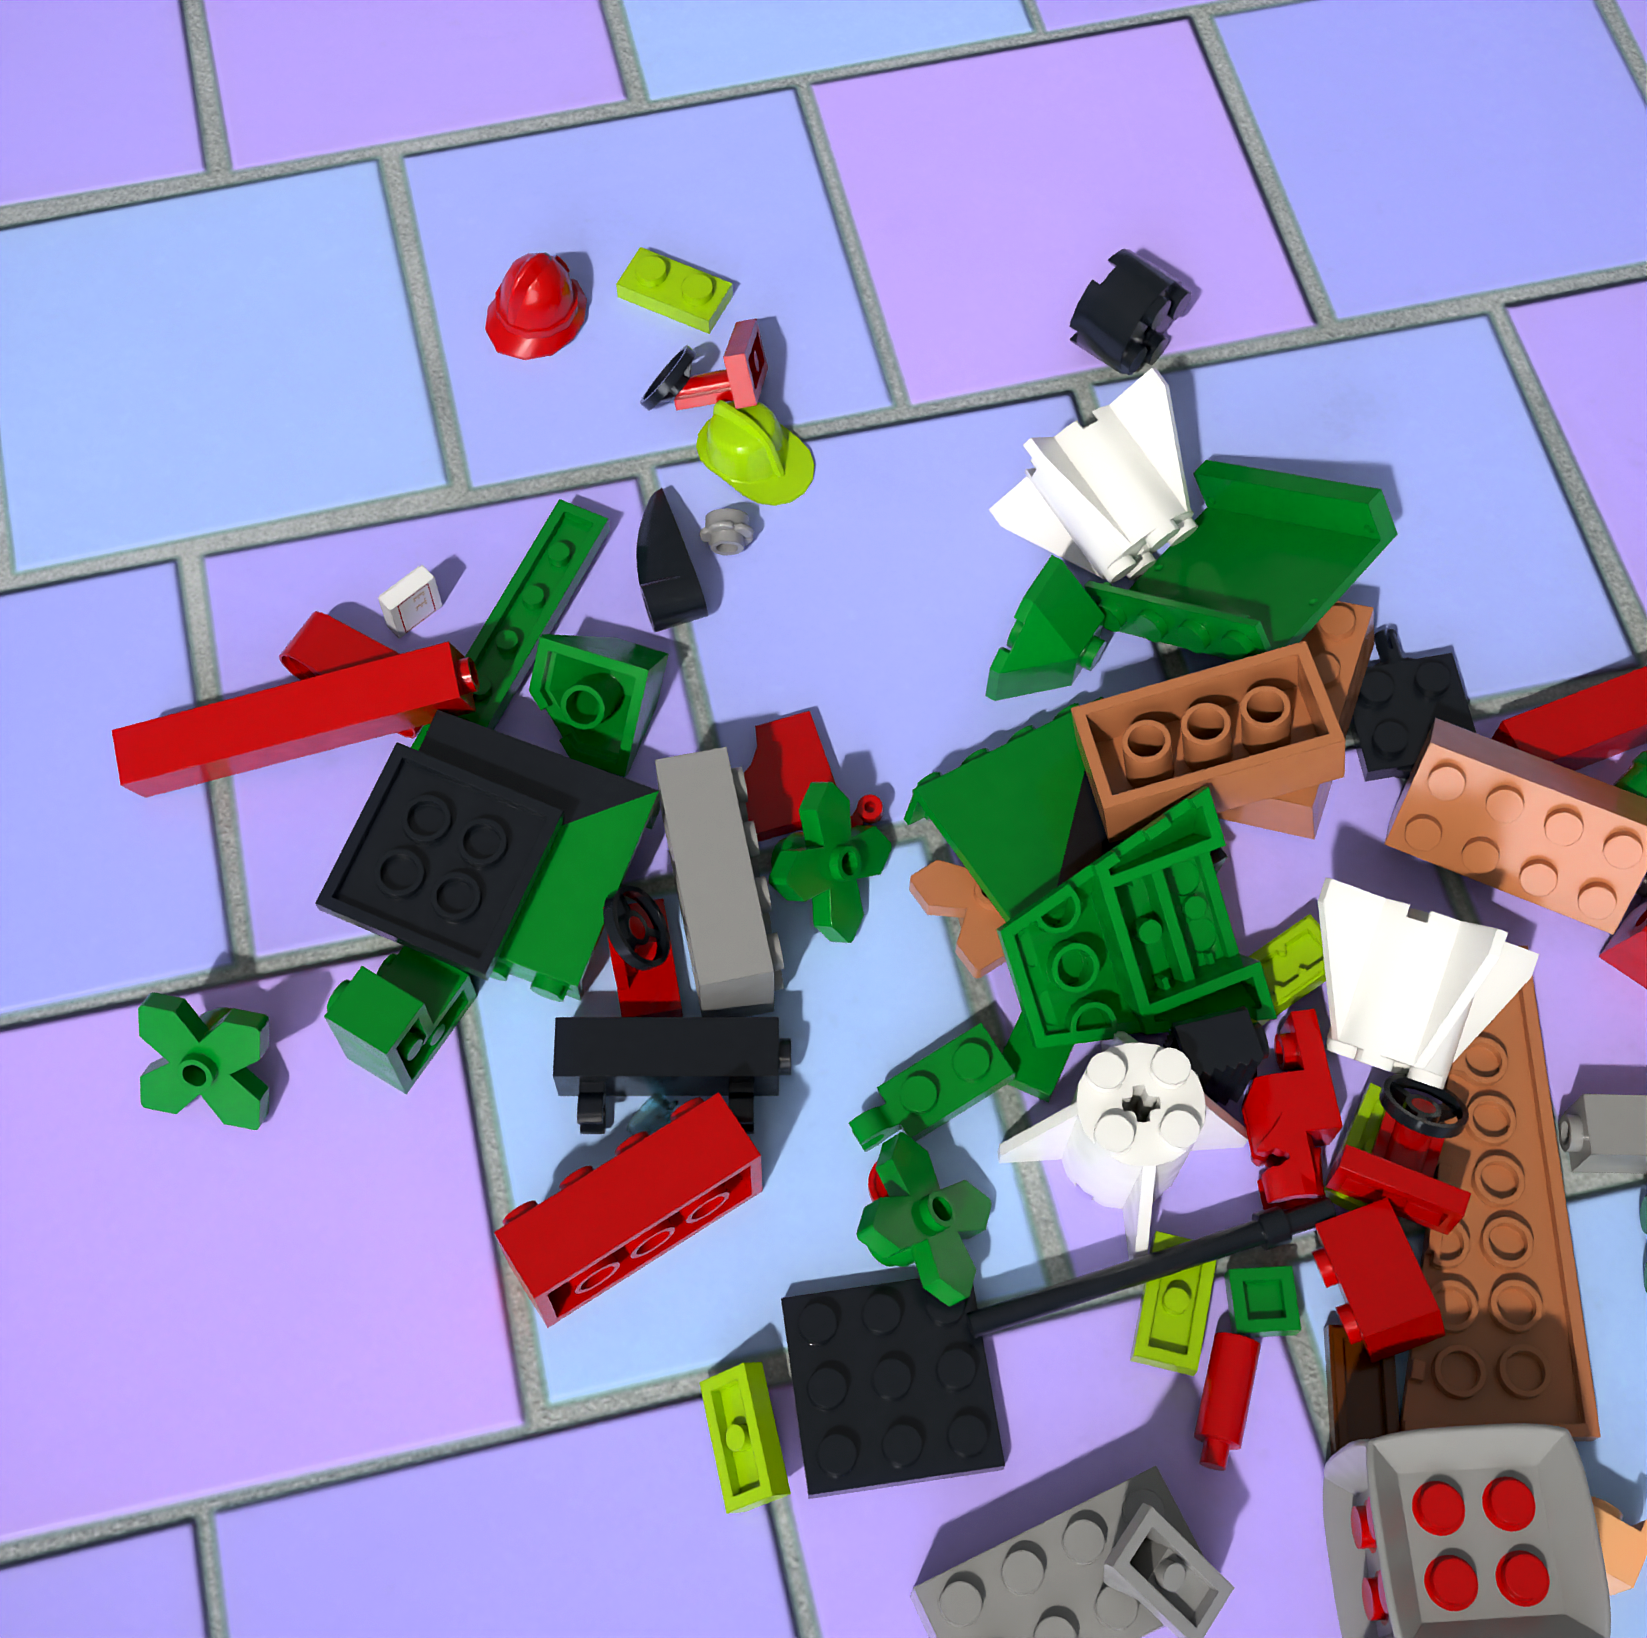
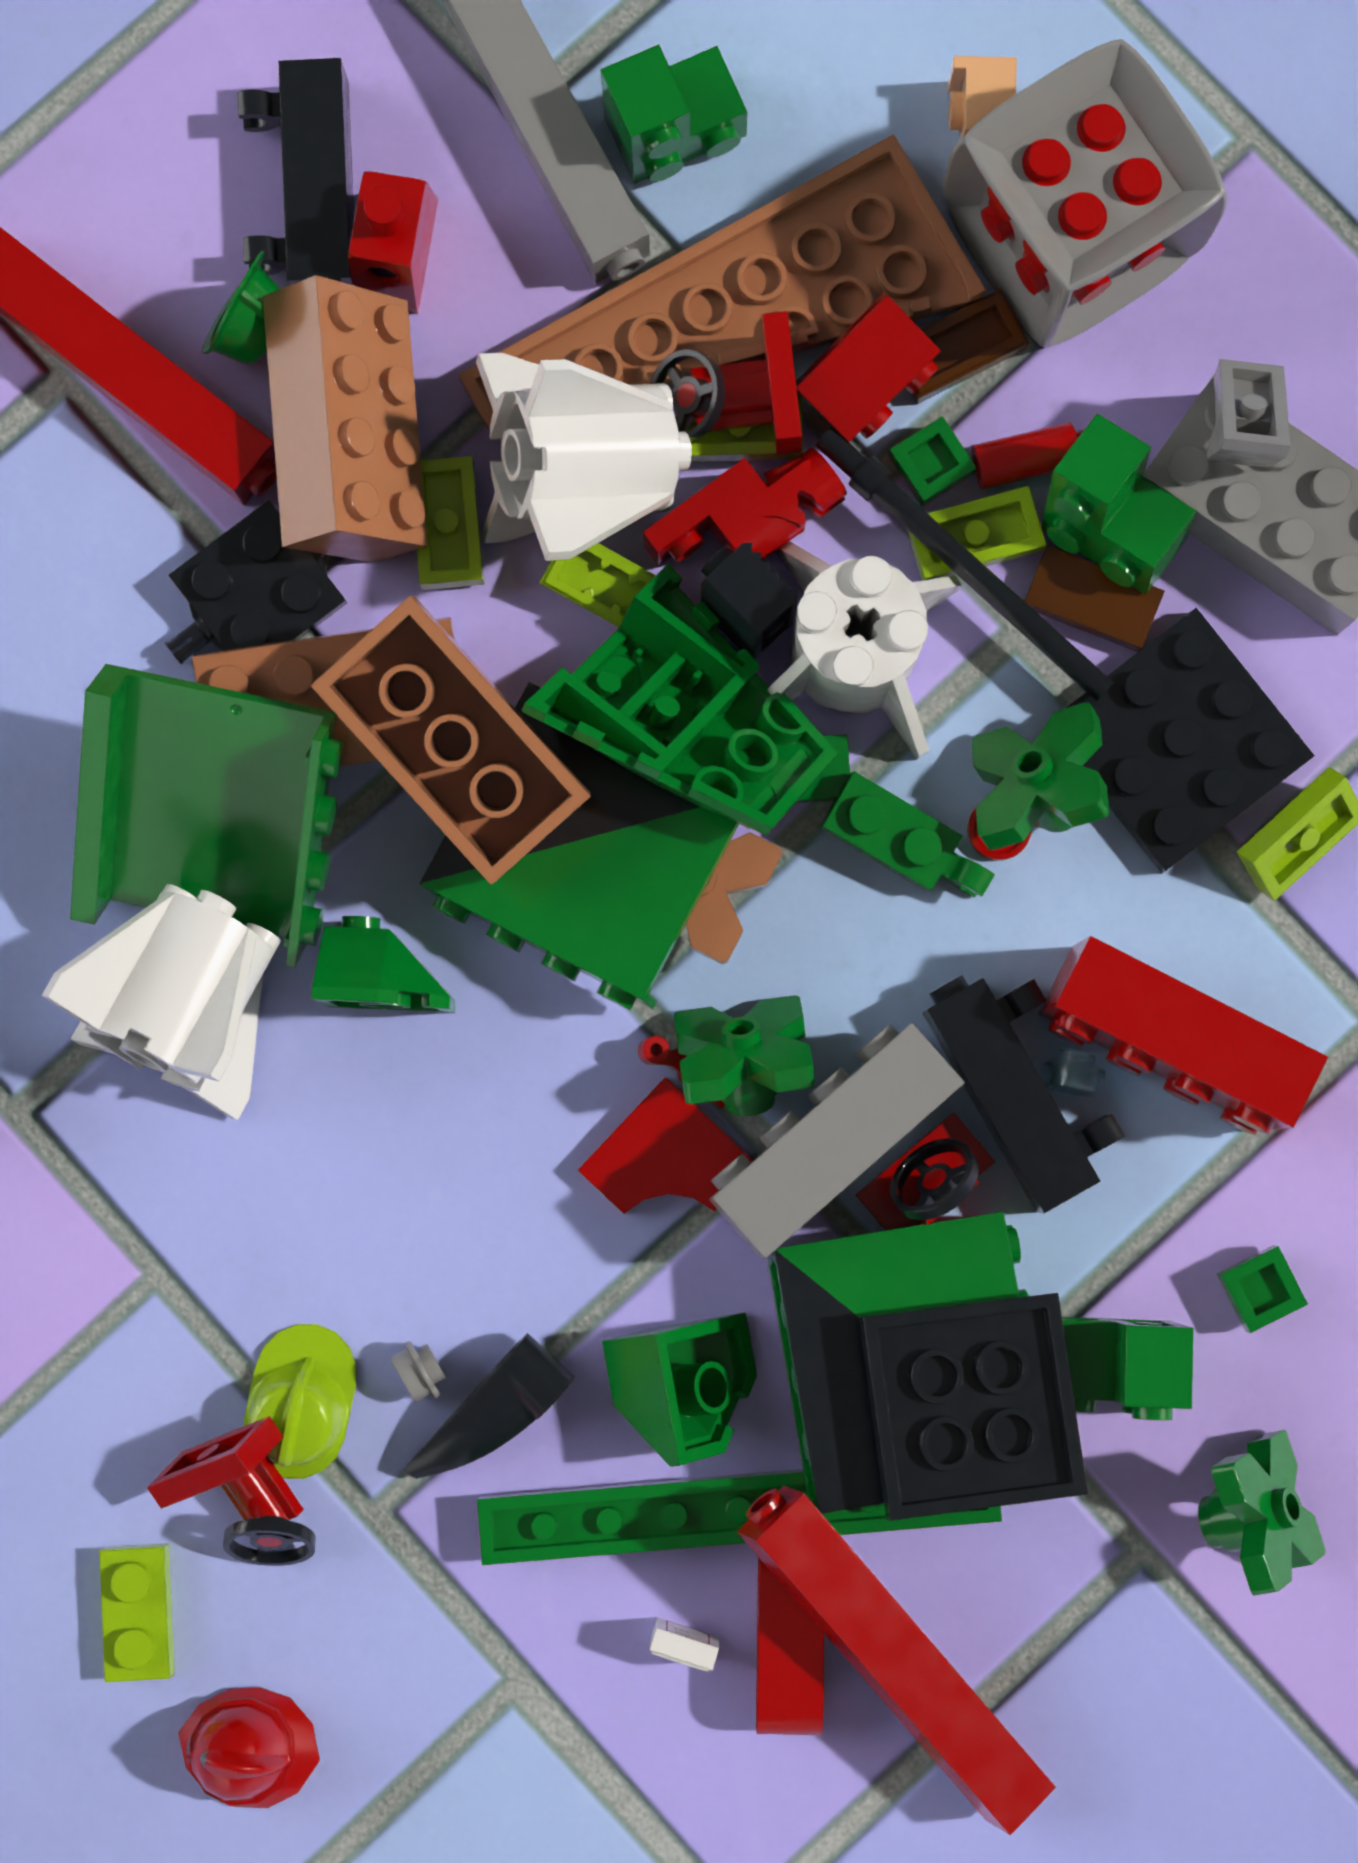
camera: 115 degrees left, 20 degrees up
none -> lime plate [417,456,485,590]
none -> reddish brown tile [1024,545,1165,652]
none -> green brick [1041,413,1197,595]
none -> green plate [1216,1245,1308,1333]

